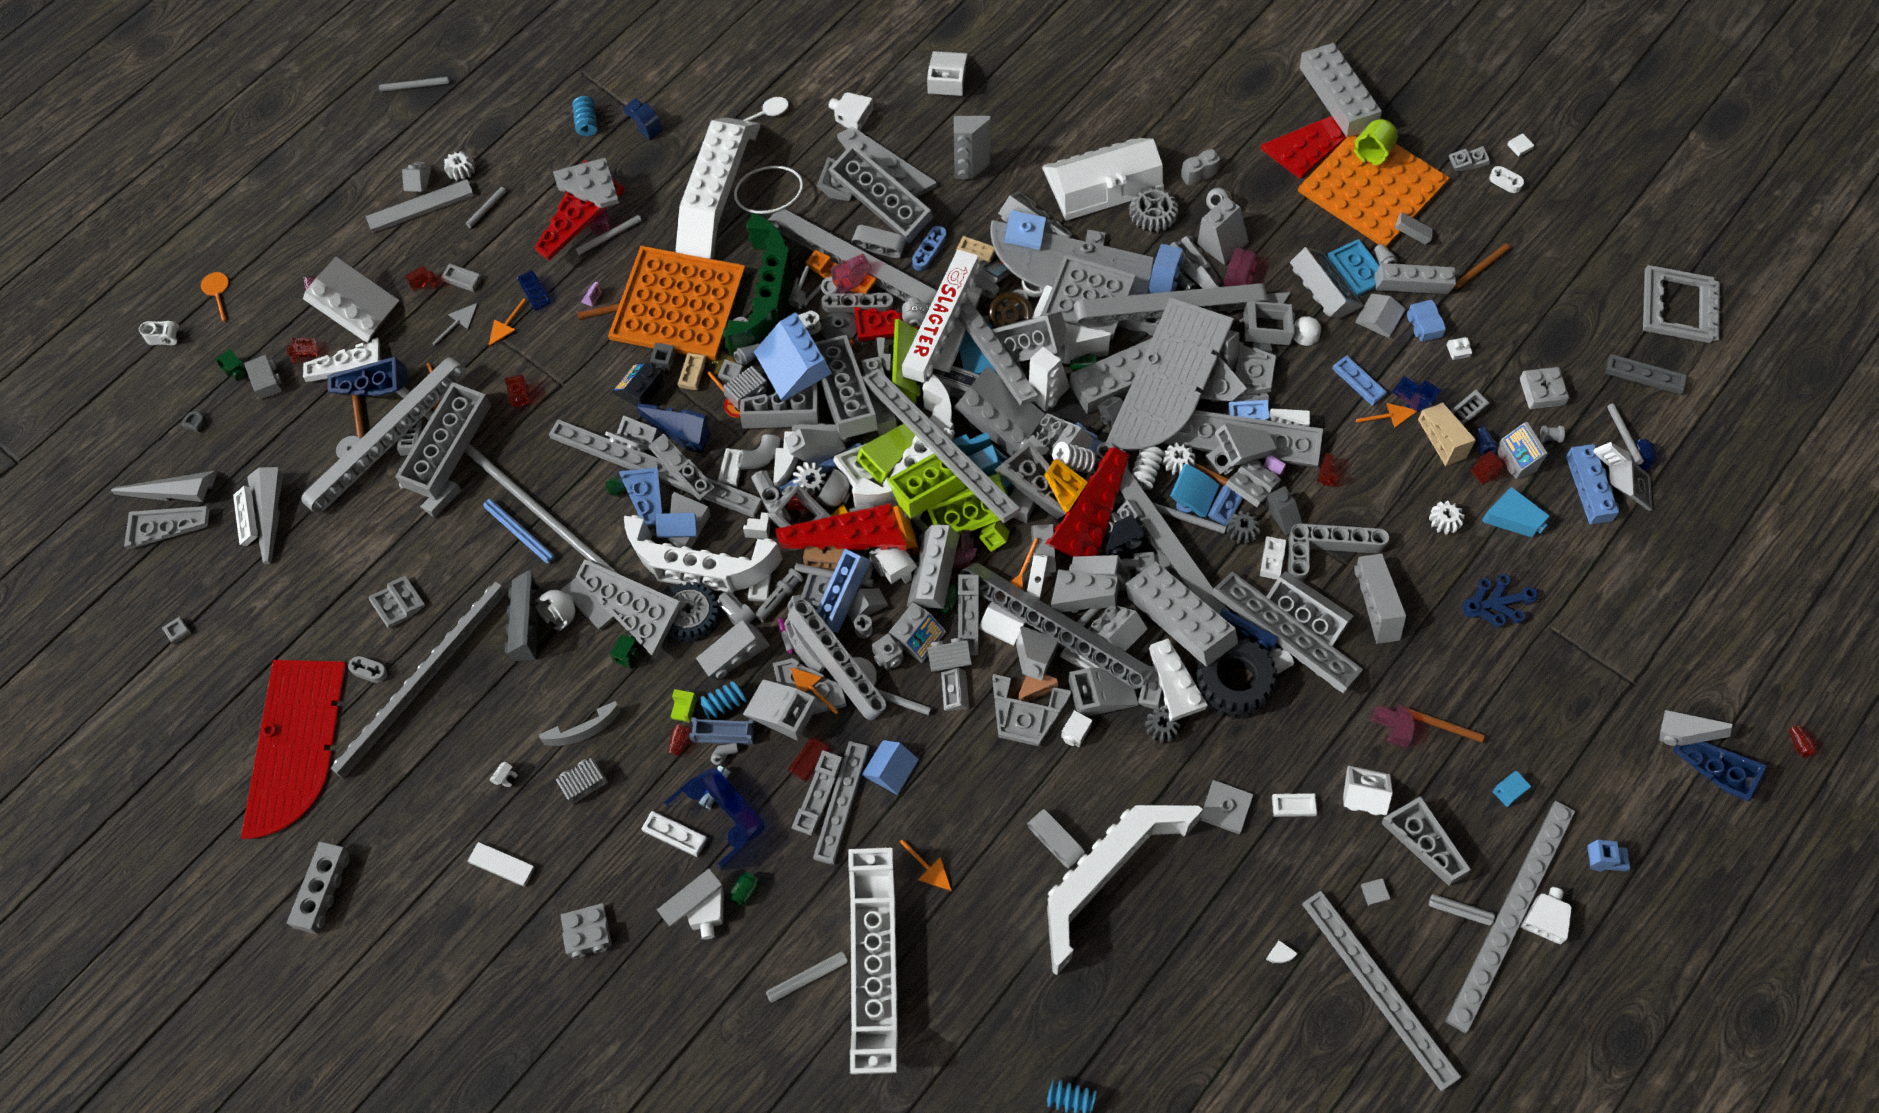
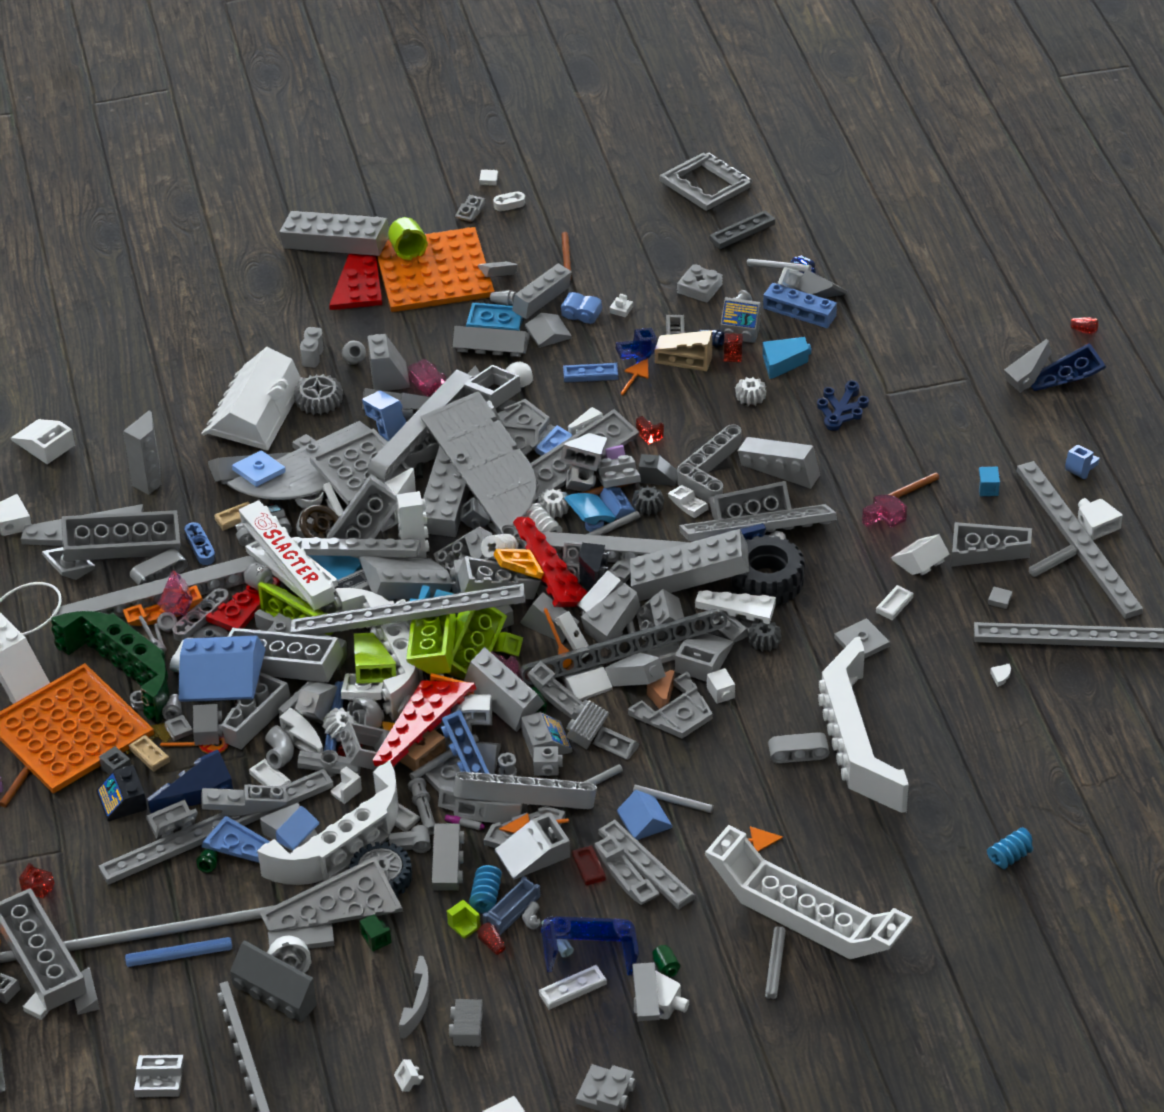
camera: 55 degrees left, 20 degrees down
none -> light grey bar [633,785,714,813]

